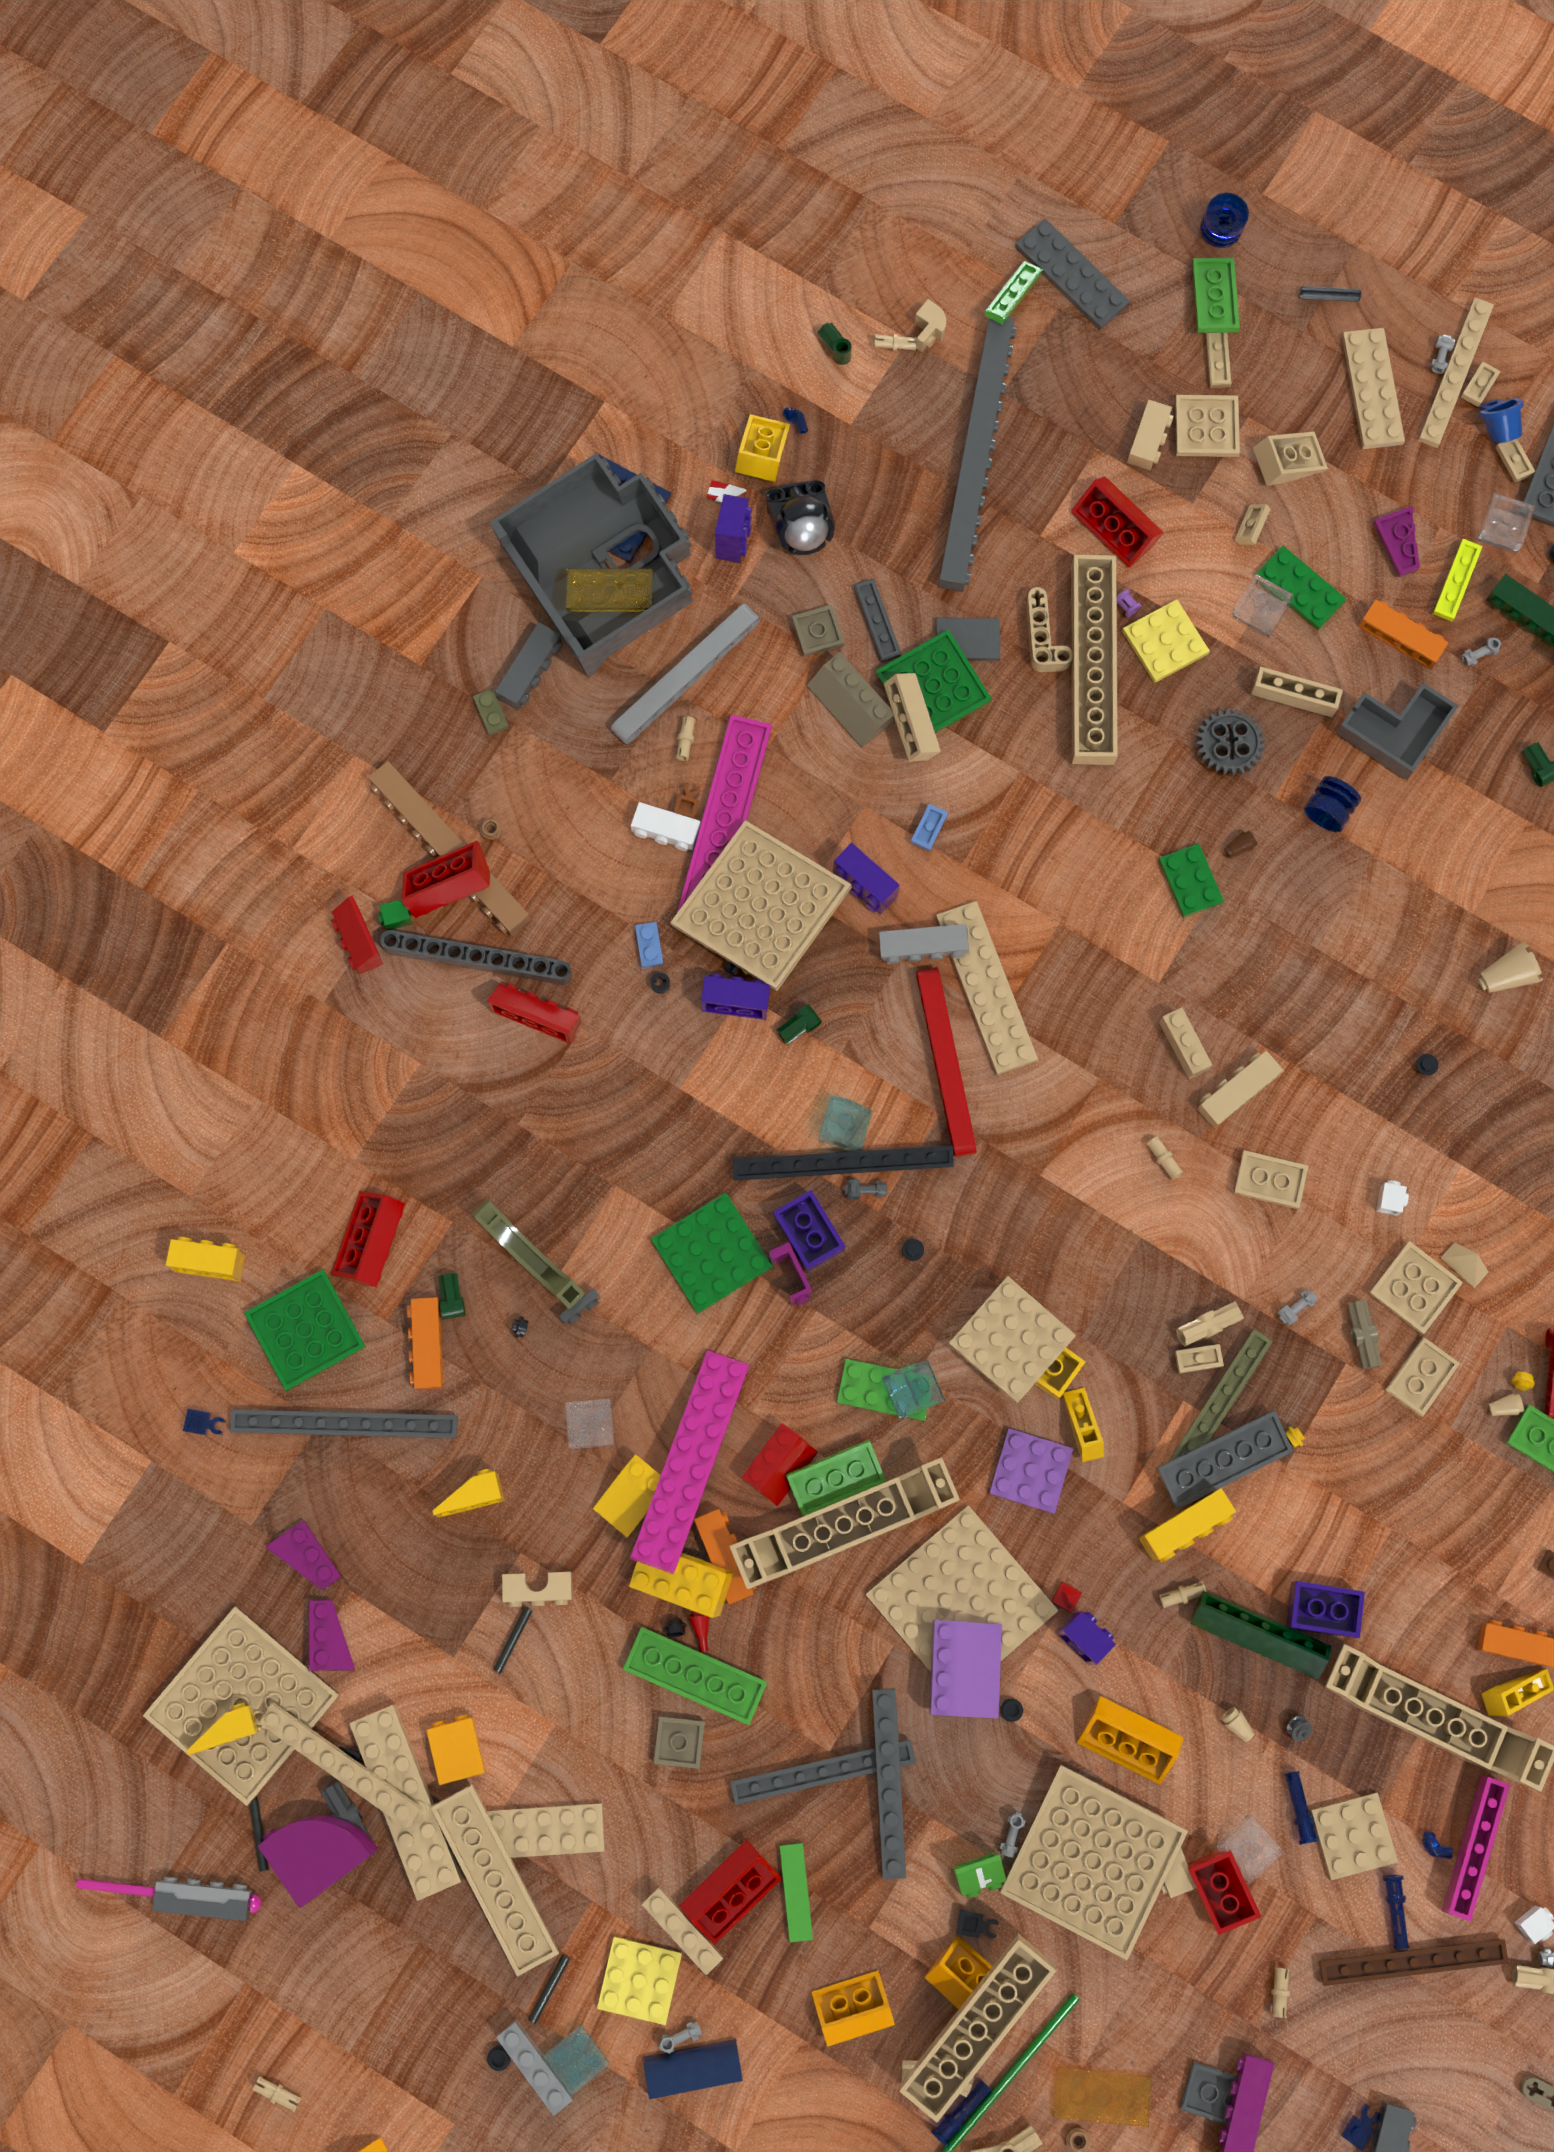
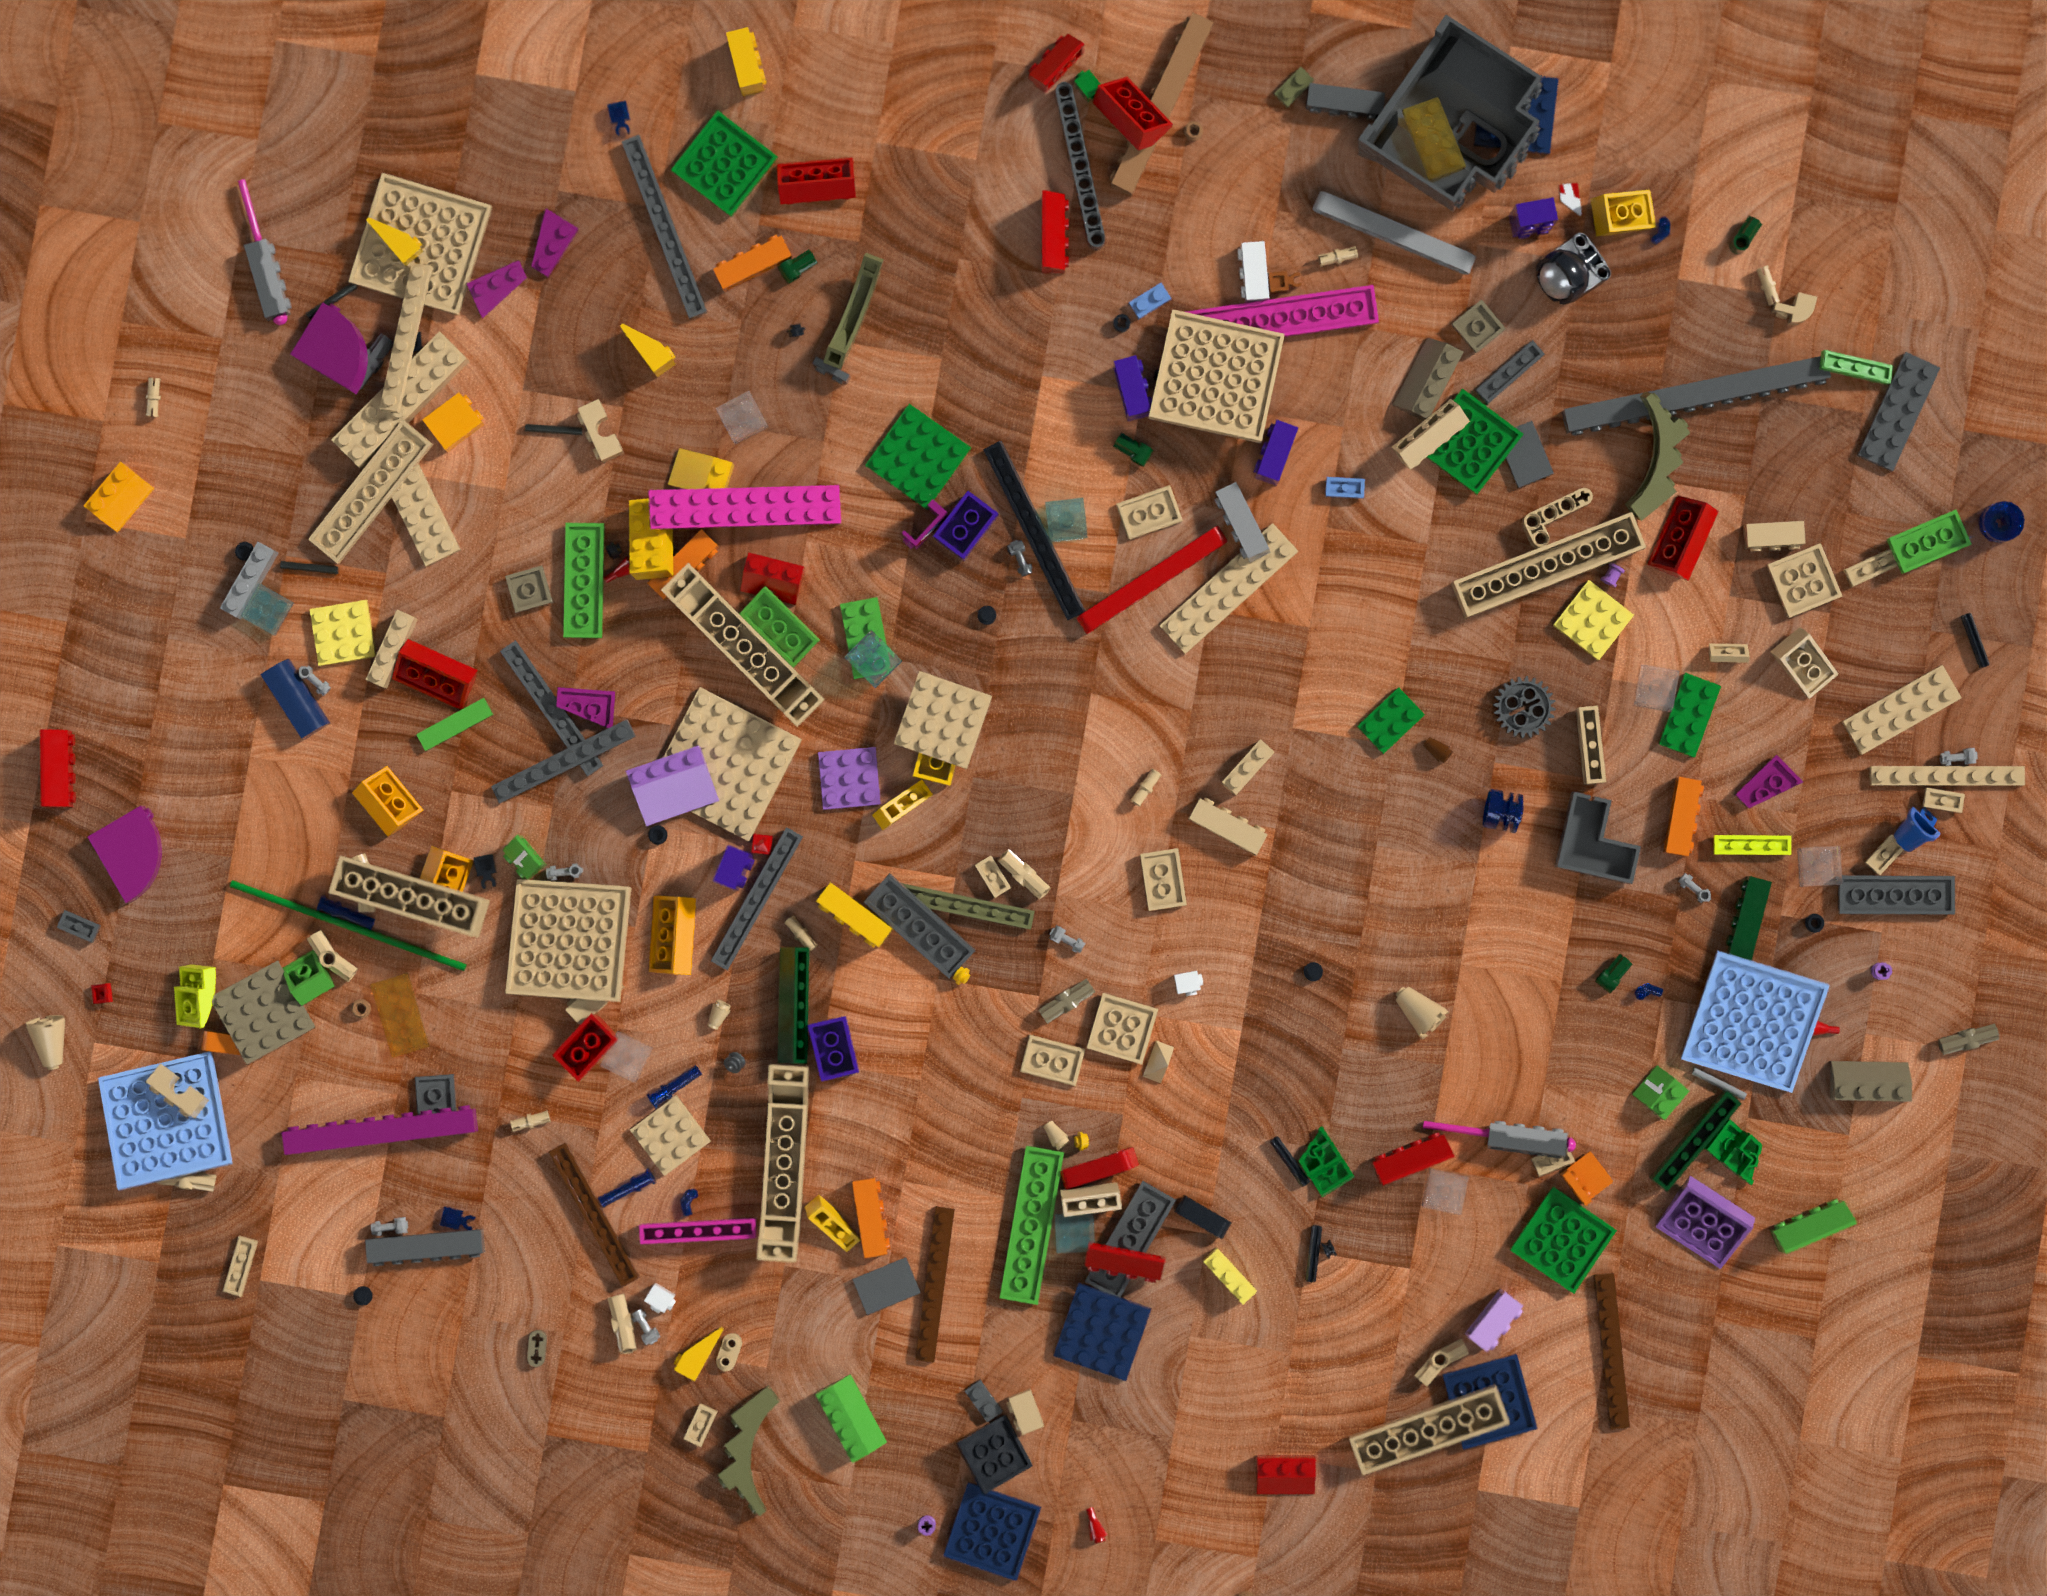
camera: 70 degrees right, 10 degrees up
none -> magenta wing [556,687,615,728]
none -> dark grey plate [711,827,803,971]
none -> tan tile [1116,485,1183,540]
none -> olive arch [1625,392,1690,521]

